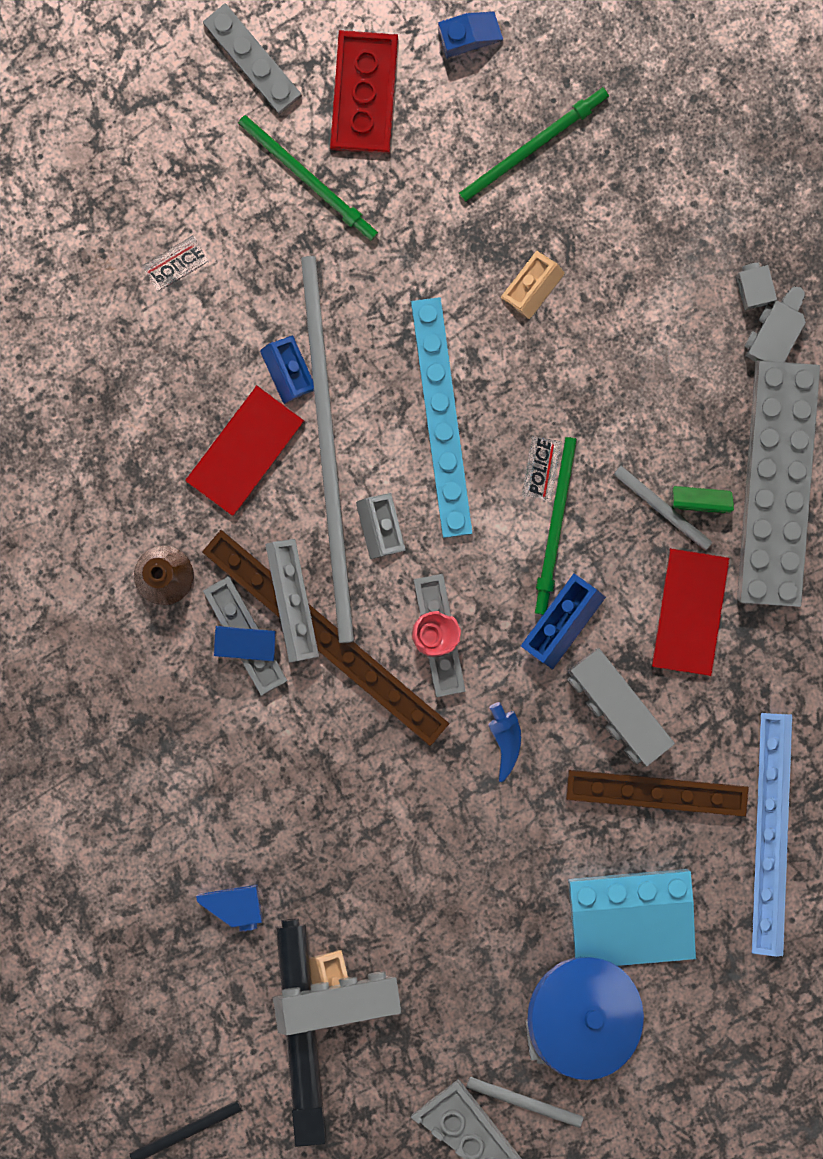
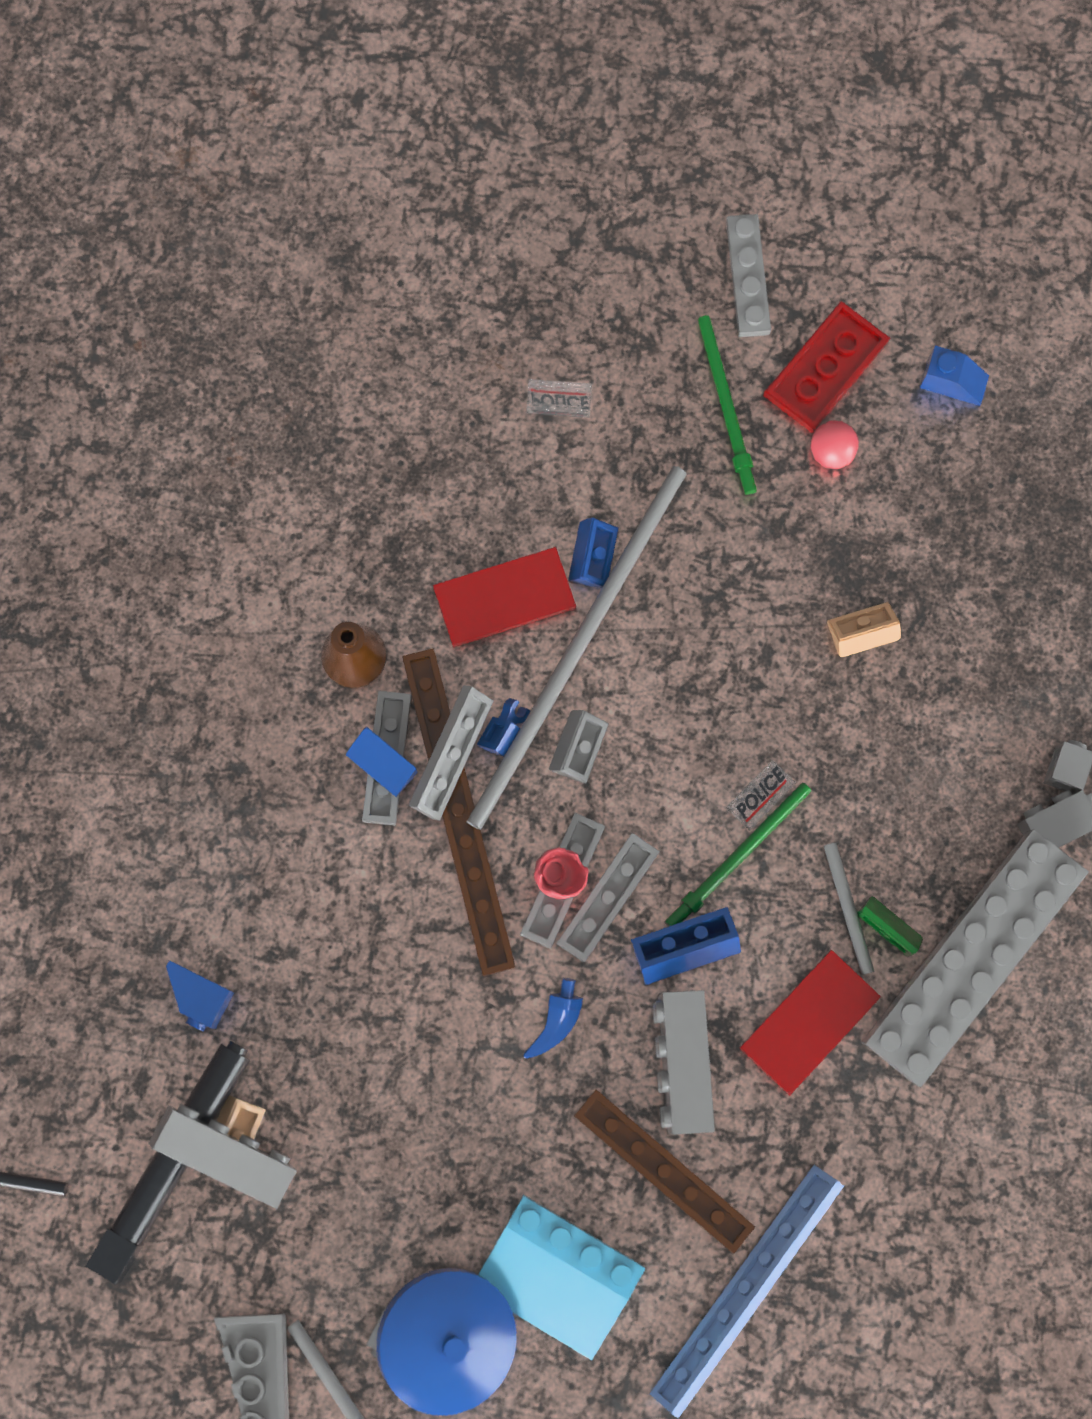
camera: 30 degrees right, 10 degrees down
medium azure plate [411,297,473,538] -> none
green bar [459,87,609,202] -> none
none -> blue plate [477,698,531,757]
none -> light grey plate [557,833,660,963]
none -> coral hair [810,420,859,469]

